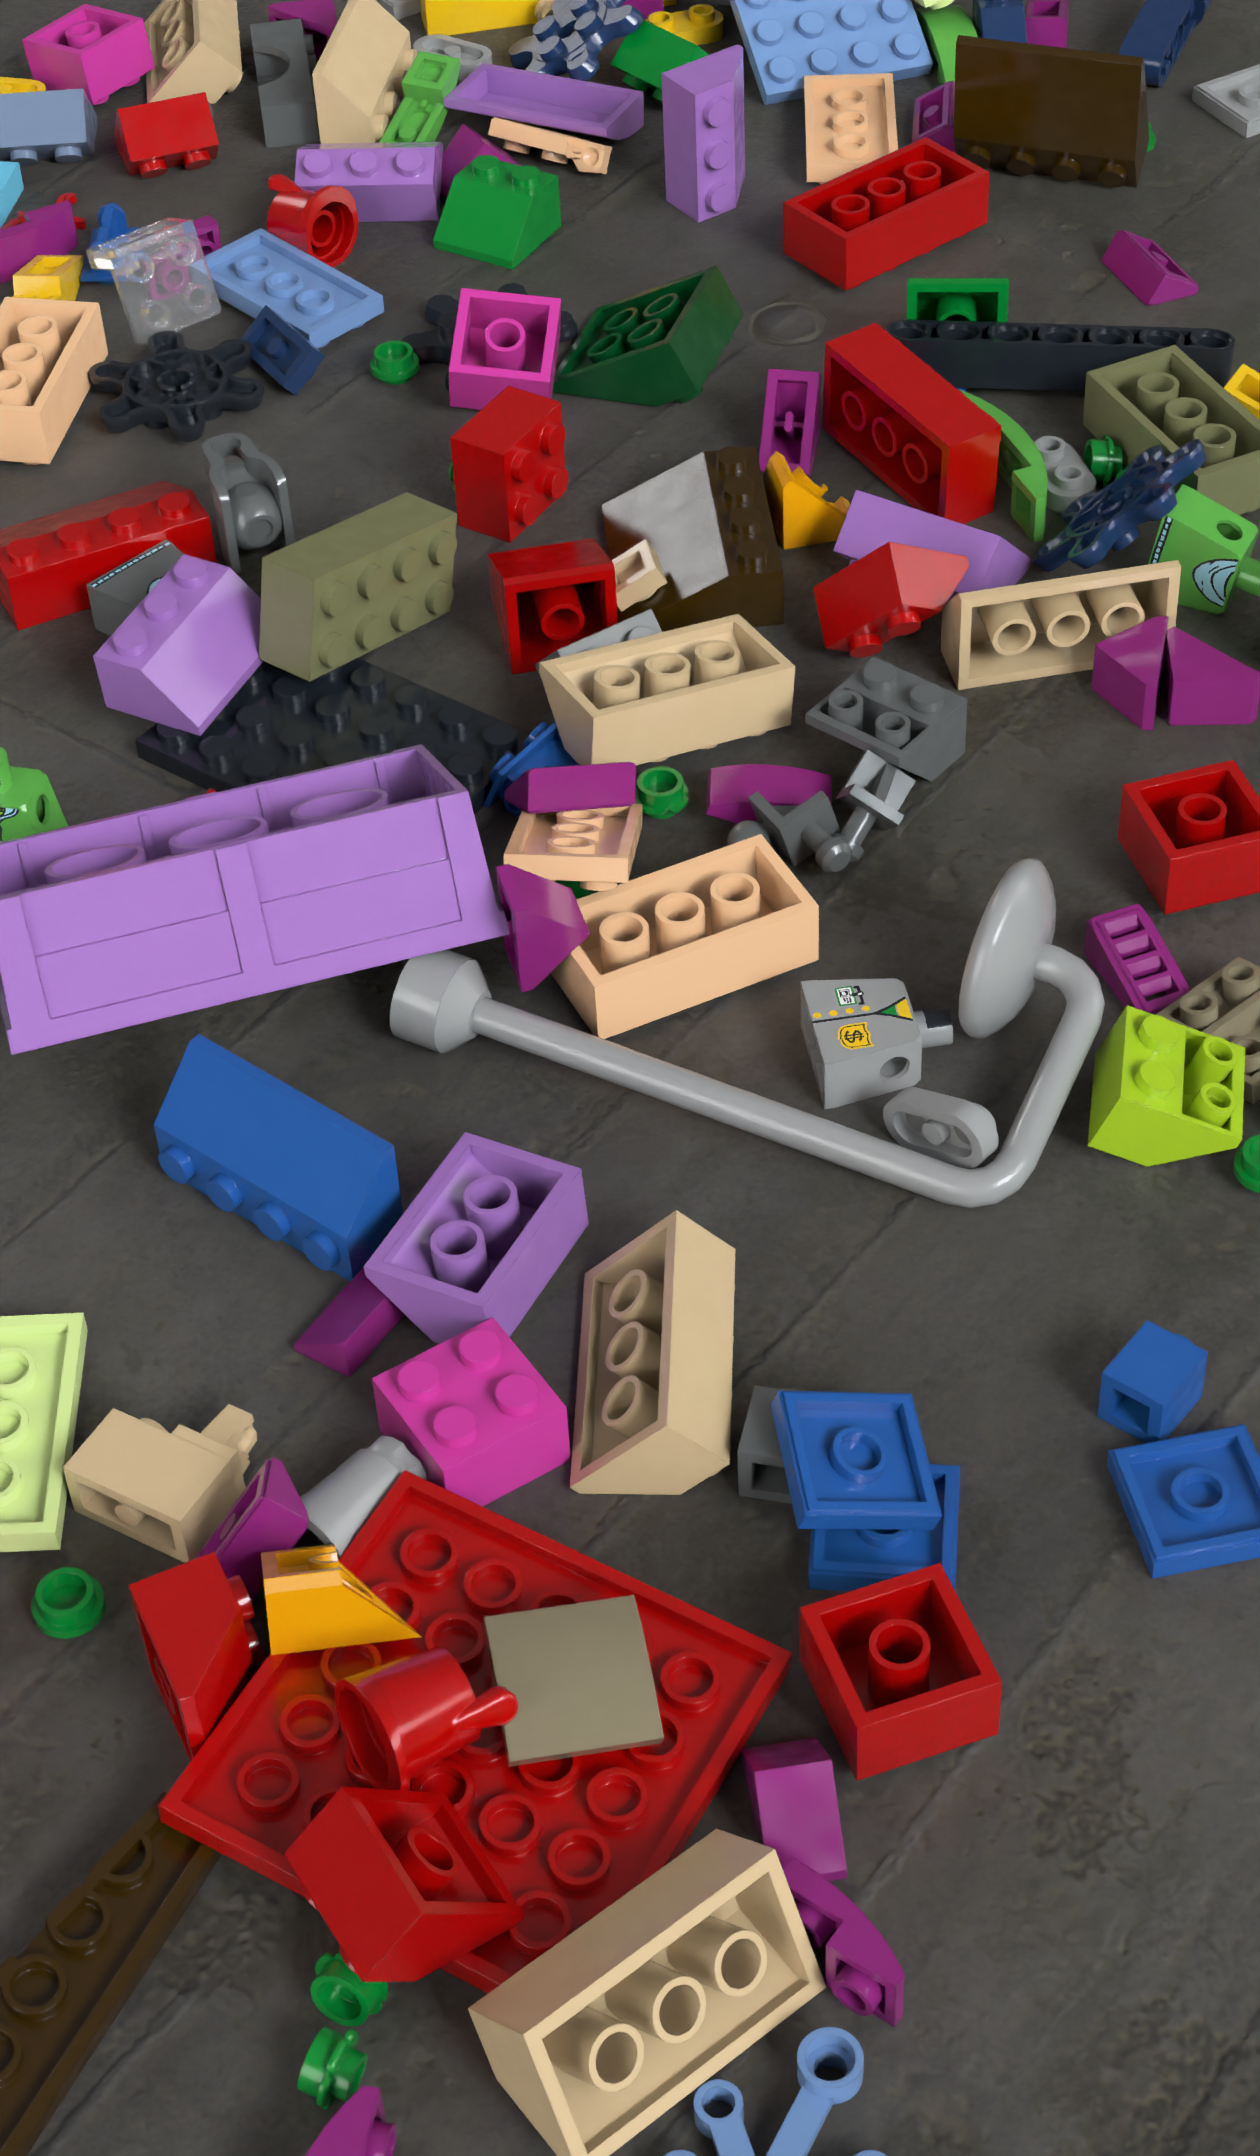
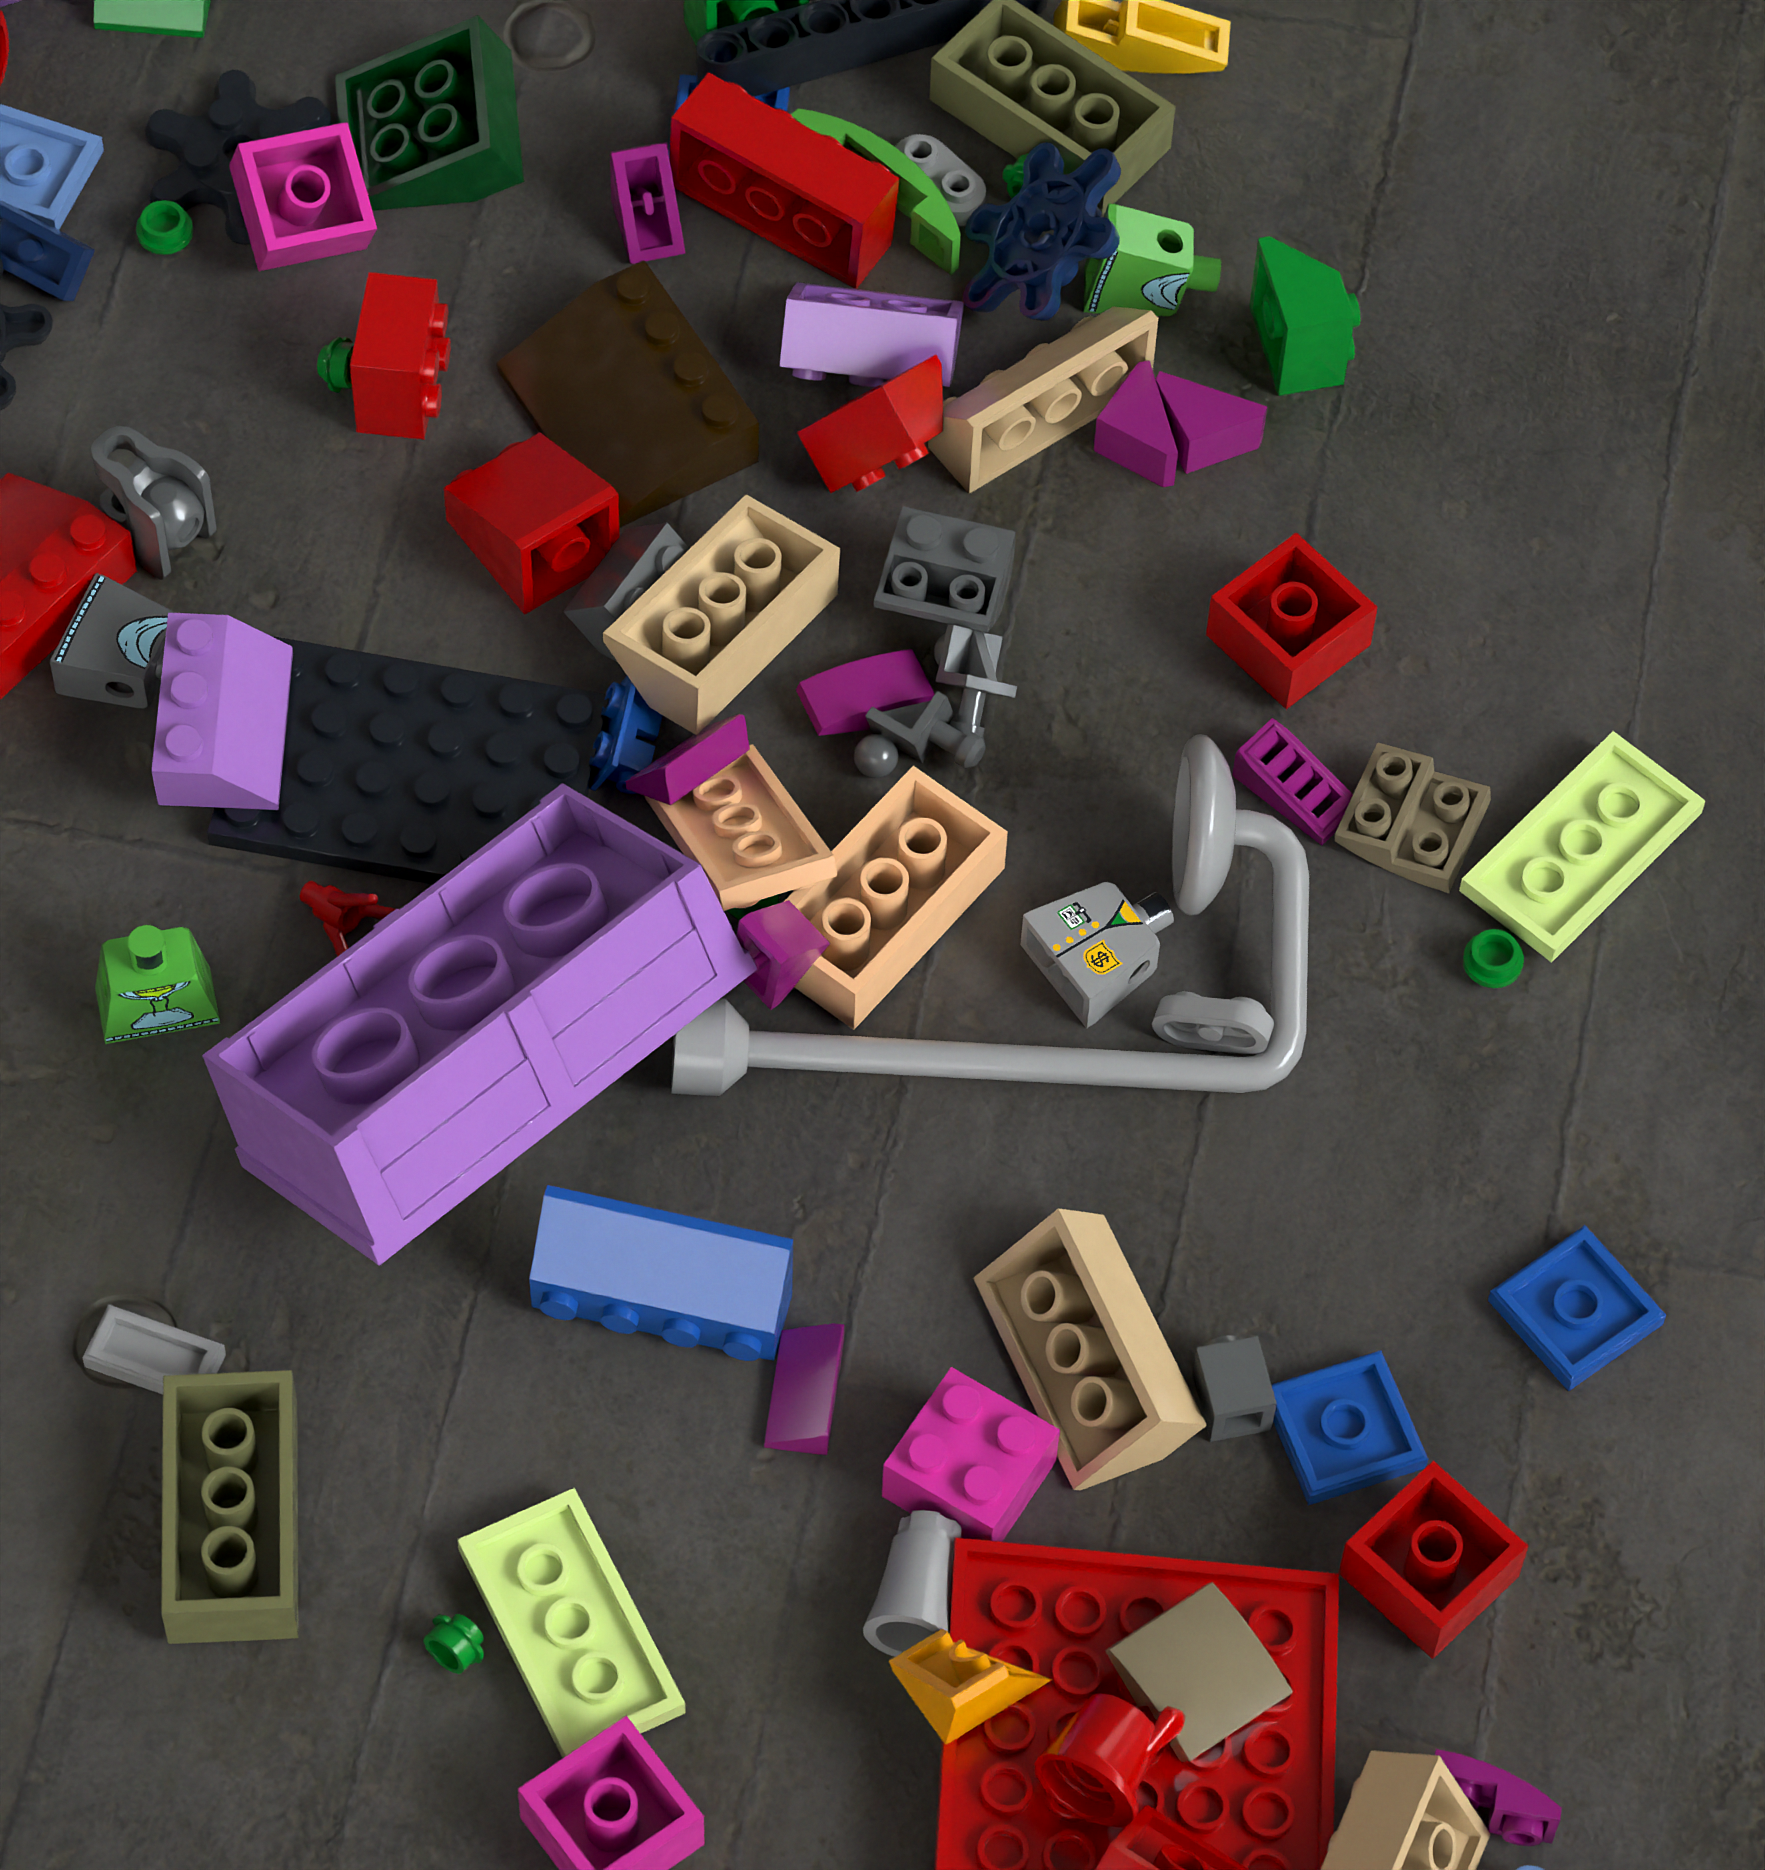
camera: 30 degrees left, 15 degrees up
green plate [31,1567,106,1639] -> none
tan hinge [63,1404,257,1563] -> none
red slope [128,1552,264,1762] -> none
magenta slope [195,1456,309,1602] -> none
olive brick [259,492,457,682] -> none
medium lavender slope [364,1132,589,1344] -> none
tan plate [612,539,667,612] -> none
green plate [635,766,689,819] -> none
magenta slope [741,1737,847,1881] -> none
light orange slope [762,451,850,550] -> none
blue tile [771,1391,942,1530] -> none
green plate [1083,435,1123,487] -> none
lime slope [1088,1005,1245,1167] -> none
blue brick [1098,1320,1208,1443] -> none

